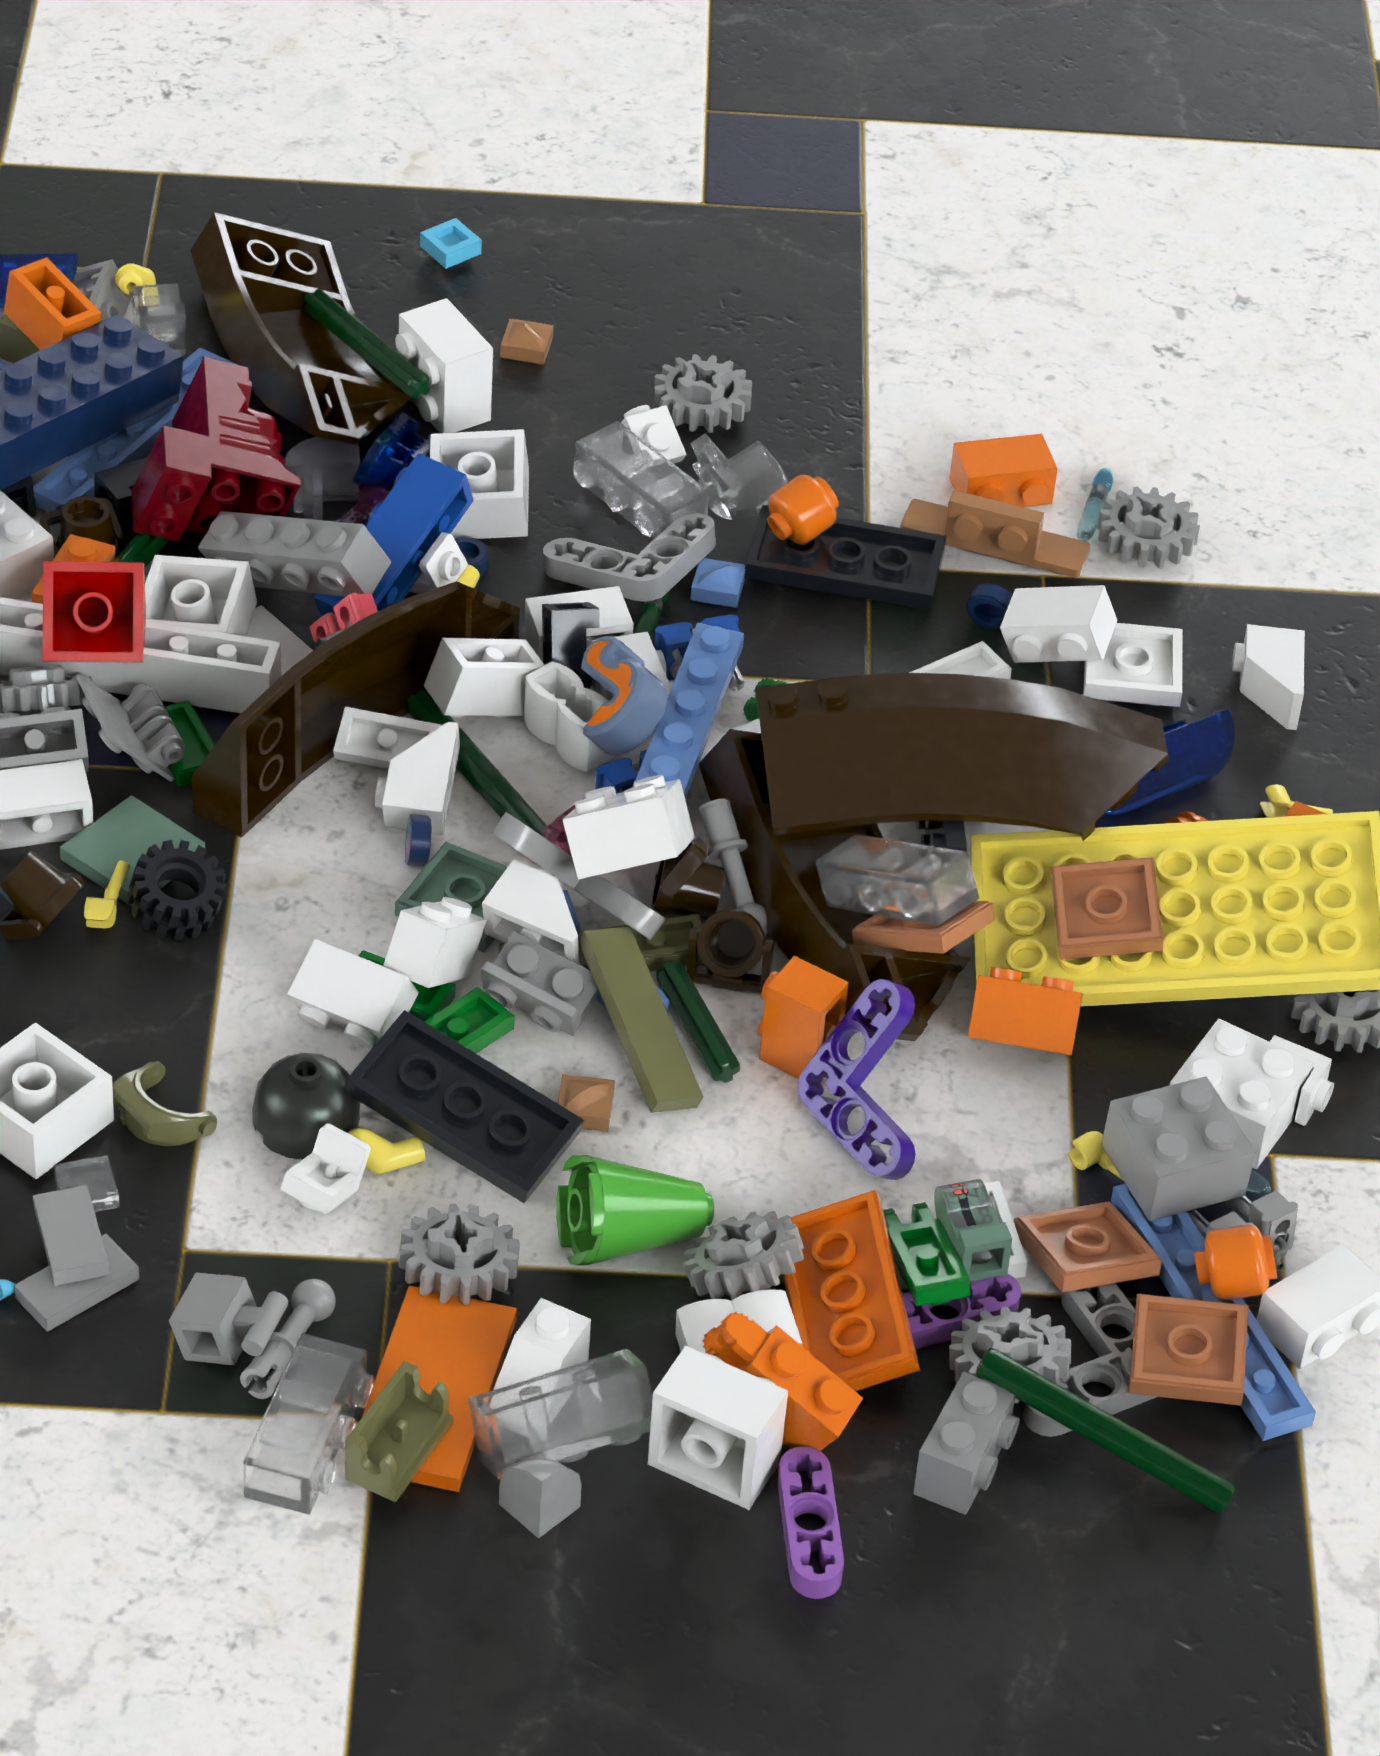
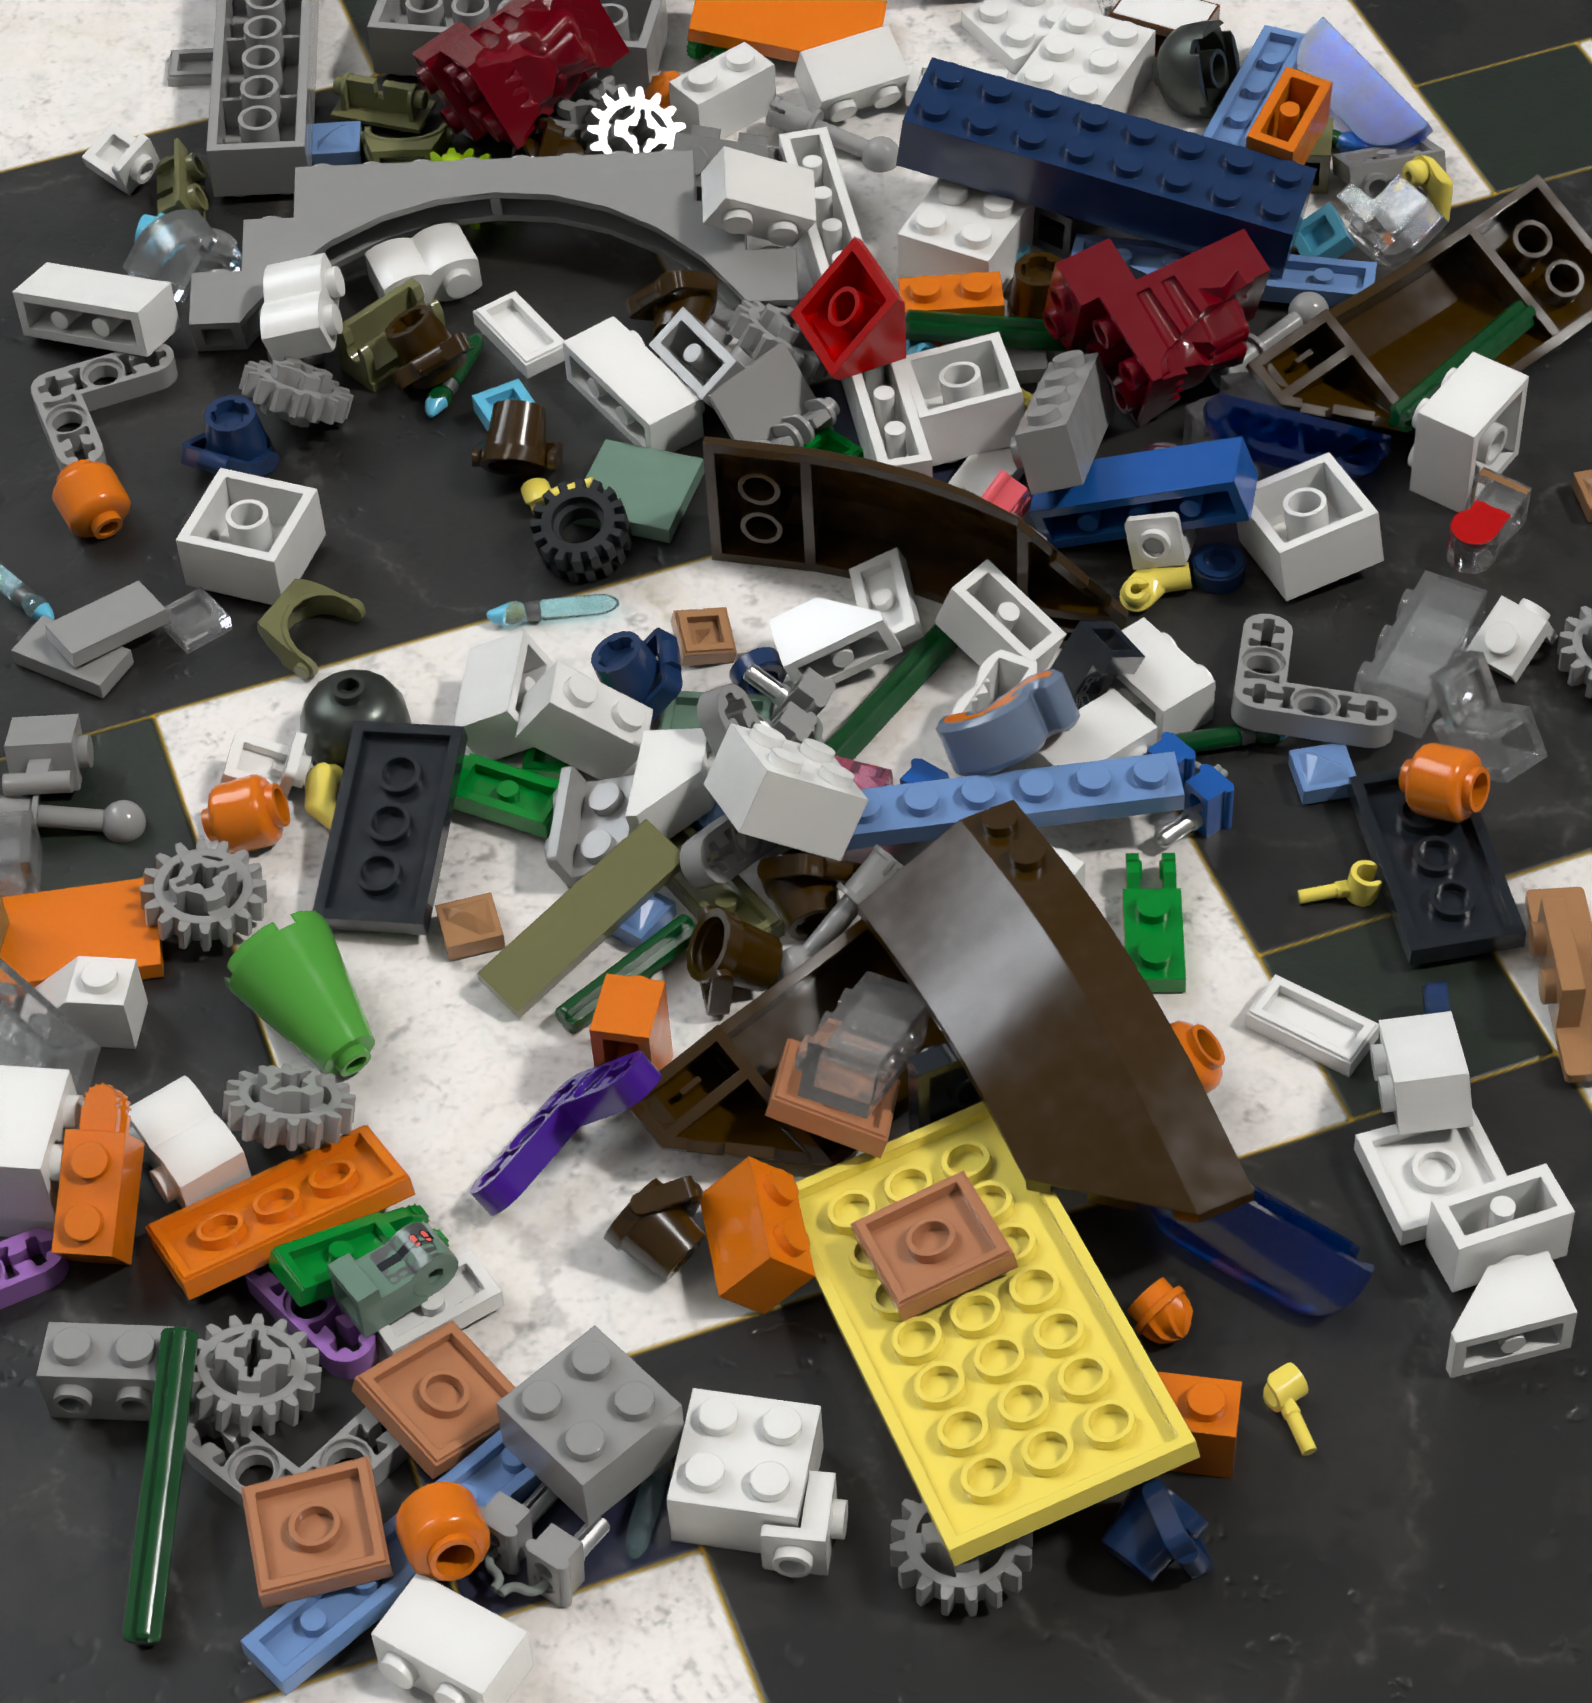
camera: 75 degrees right, 5 degrees up
none -> orange head [201,774,290,854]
none -> clear light blue piece [486,594,620,626]
none -> dark blue piece [591,627,683,723]
none -> dark brown piece [603,1175,707,1281]
none -> medium nougat tile [670,607,737,666]
none -> light grey piece [724,664,836,744]
none -> light yellow hand [1297,860,1383,907]
none -> white brick [1425,1164,1575,1293]
none -> clear leg [1446,467,1532,574]

